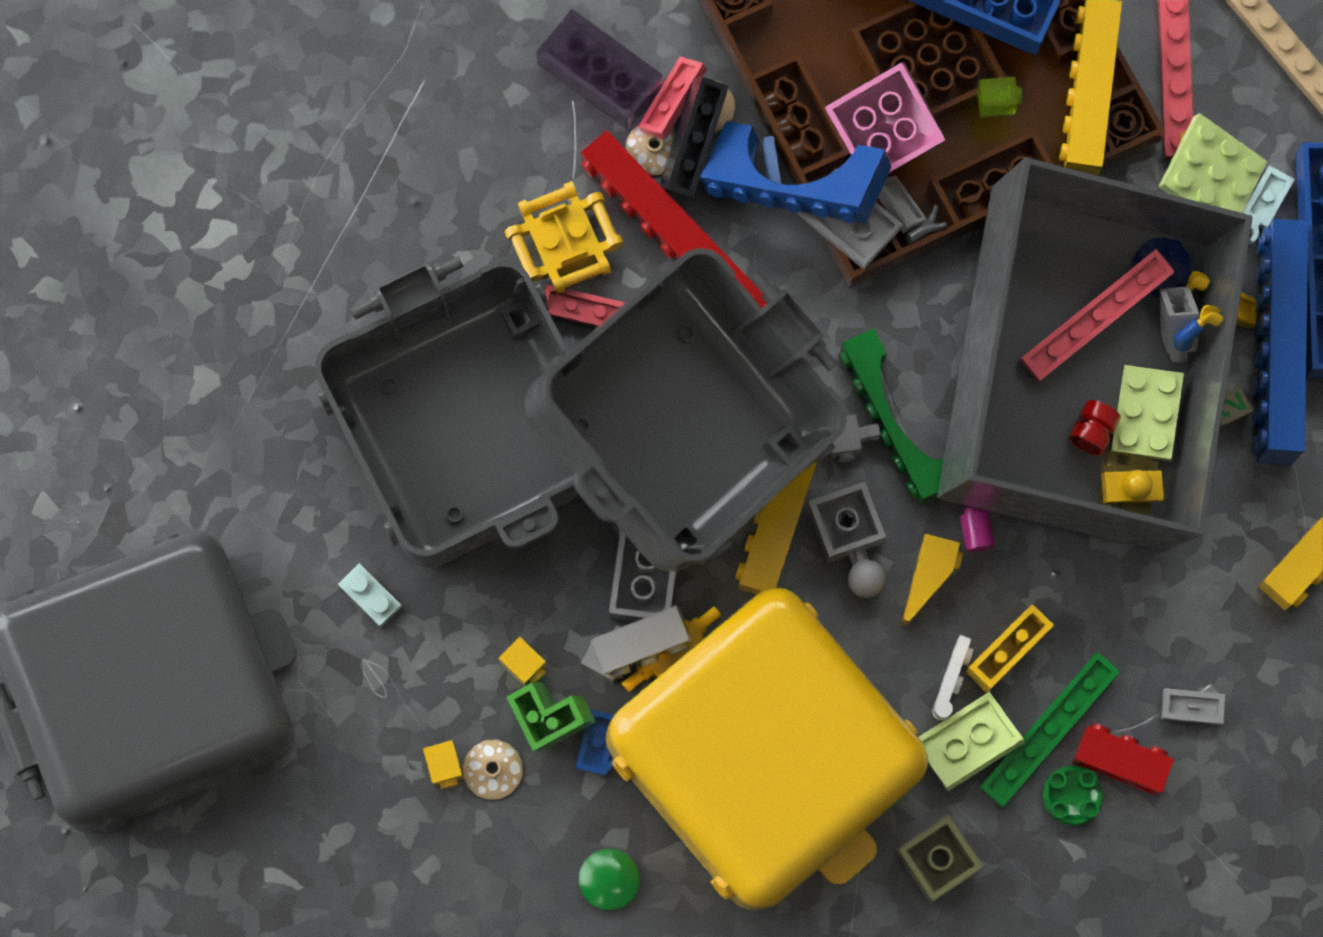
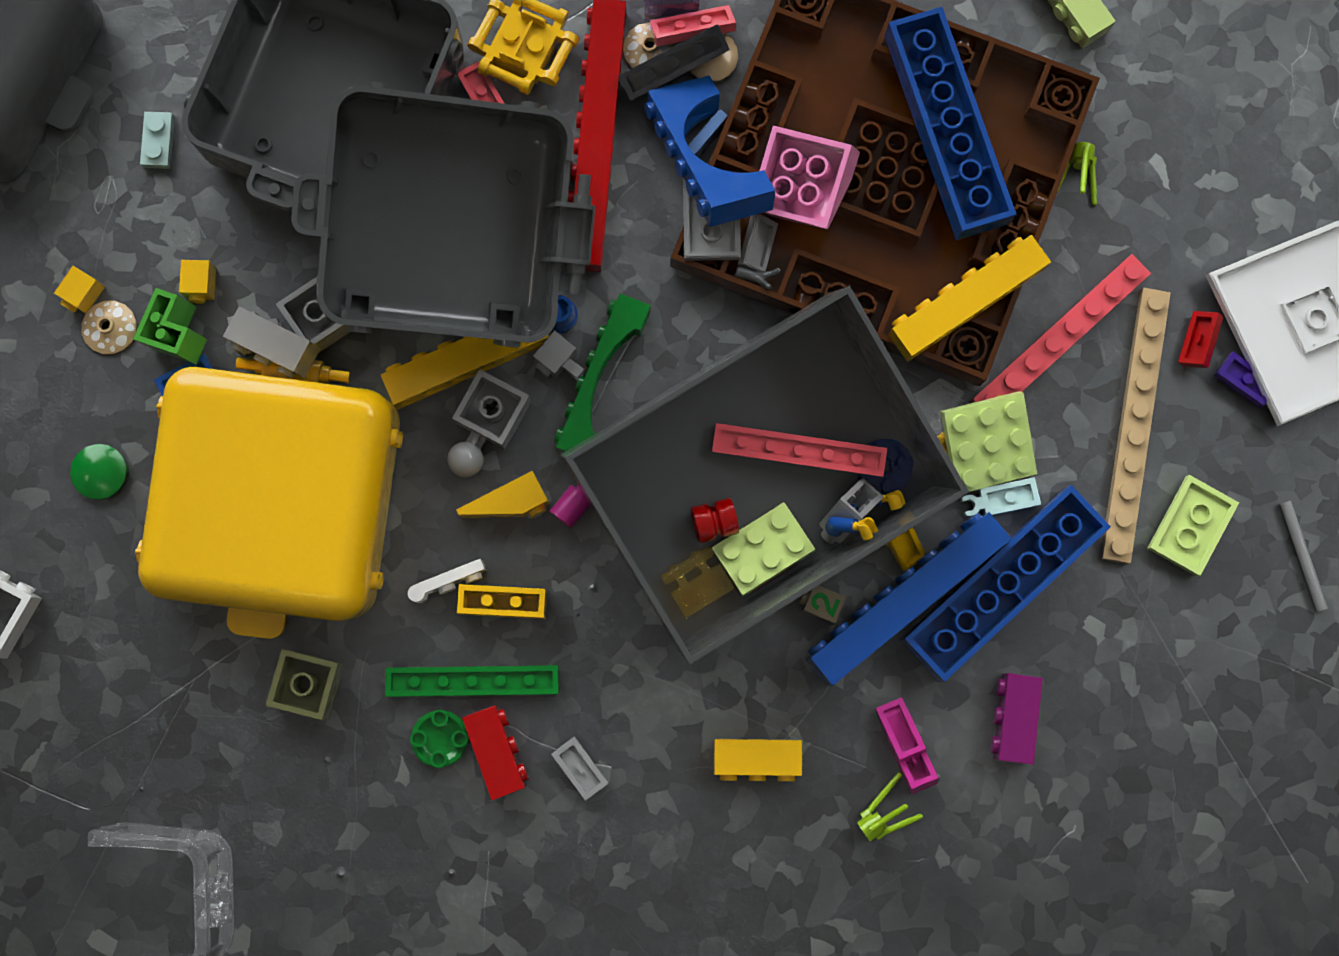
camera: 45 degrees right, 5 degrees up
yellowish green plate [918,692,1024,792] -> none
clear neon green brick [977,77,1022,117] -> none
yellow tile [1101,470,1164,504] -> none

